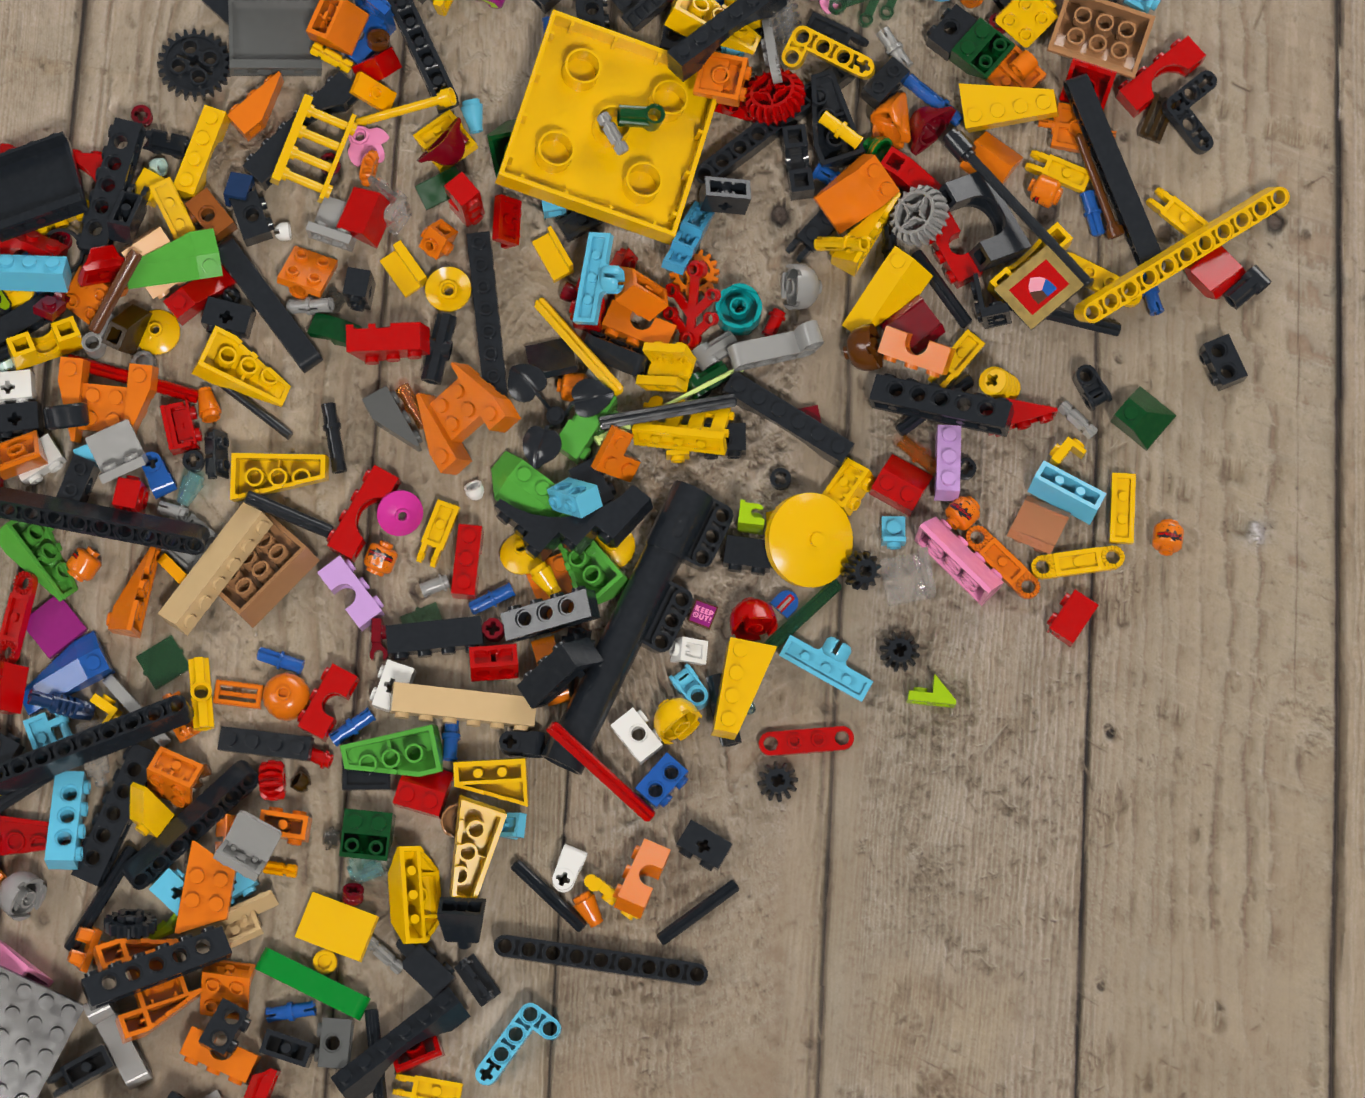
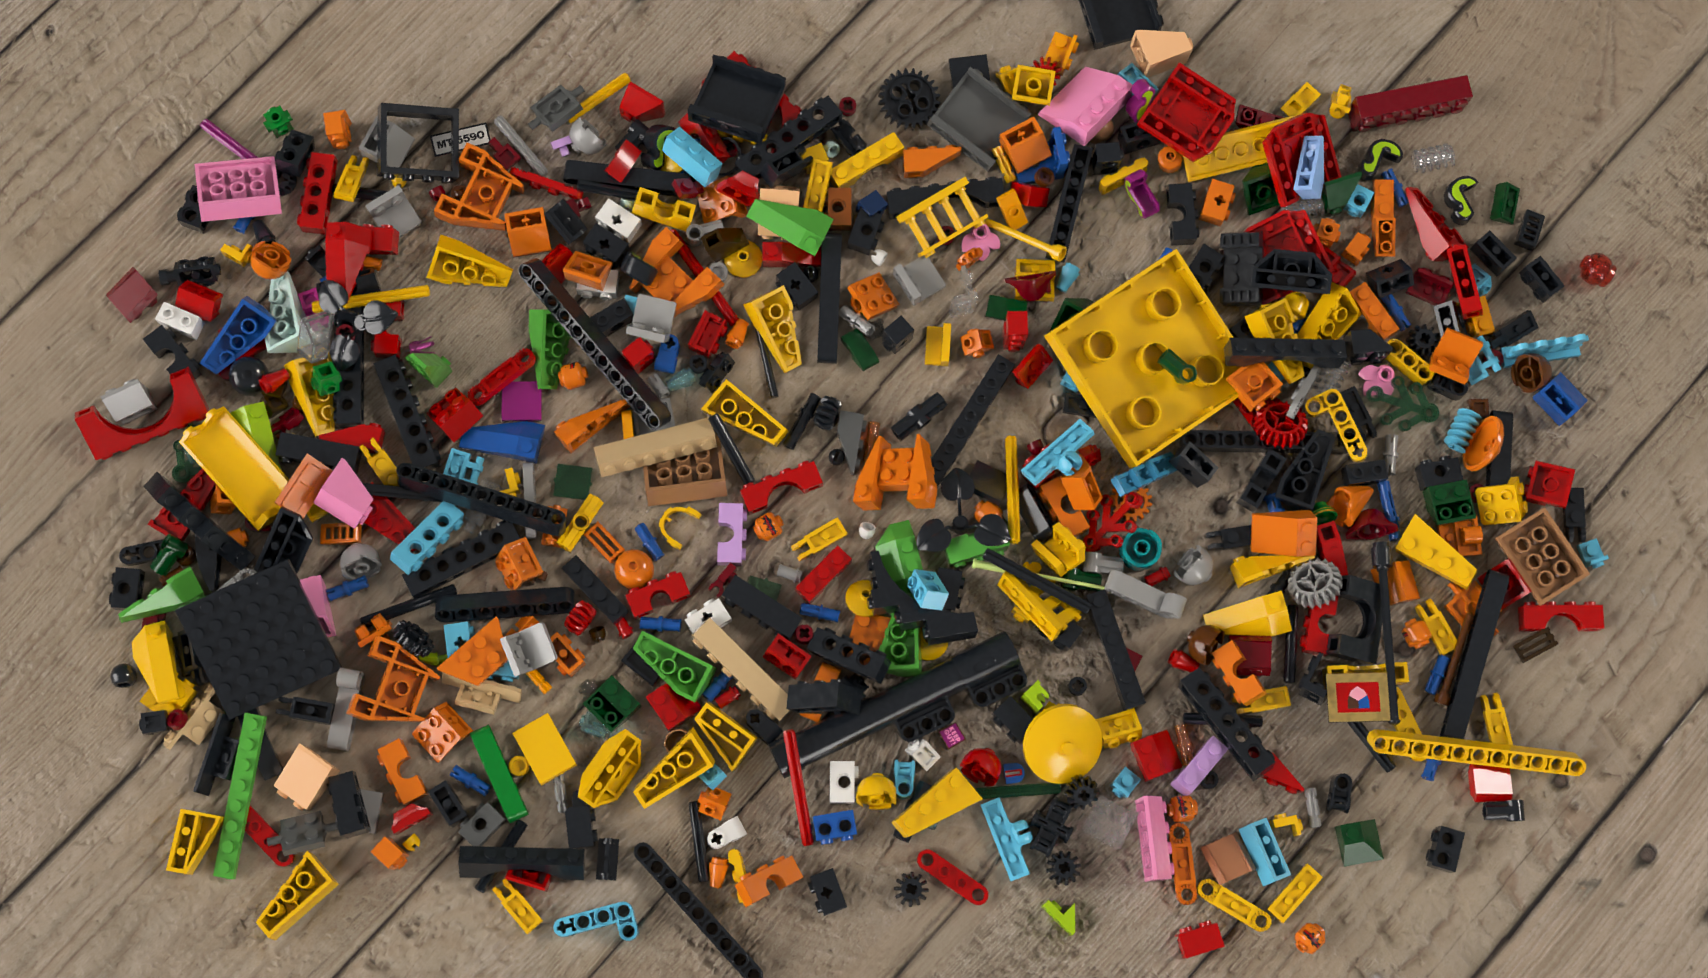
camera: 30 degrees right, 0 degrees up
dark blue hinge [27,689,95,721] -> none
black brick [81,925,232,1011] -> none
reddish brown axle [88,250,142,334] -> none
yellow slope [130,782,174,838] -> none
black brick [198,998,252,1058] -> none
red slope [335,187,395,248] -> none
dark red bush [342,883,364,906] -> none
red wedge [346,322,430,365] -> none
dark pink dish [377,490,423,536] -> none
yellow dish [425,267,471,312] -> none
black torso [437,897,486,950] -> none
yellow cone [529,561,561,597] -> none
yellow panel [532,226,574,283] -> none
orange plate [591,425,641,483] -> none
light grey axle [597,112,629,155] -> none
black axle [657,880,739,945] -> none
yellow pin [814,235,870,253] -> none
yellow pin [818,110,864,149] -> none
yellow piece [979,366,1021,400] -> none
black beam [1162,70,1217,155] -> none
none -> blue pin [326,575,369,601]
none -> yellow piece [659,507,702,550]
none -> orange brick [698,787,732,821]
none -> red pin [715,686,741,709]
none -> black gear [814,396,842,430]
none -> black hinge [829,449,844,466]
none -> black axle [1029,796,1074,858]
none -> red cone [1168,649,1200,673]

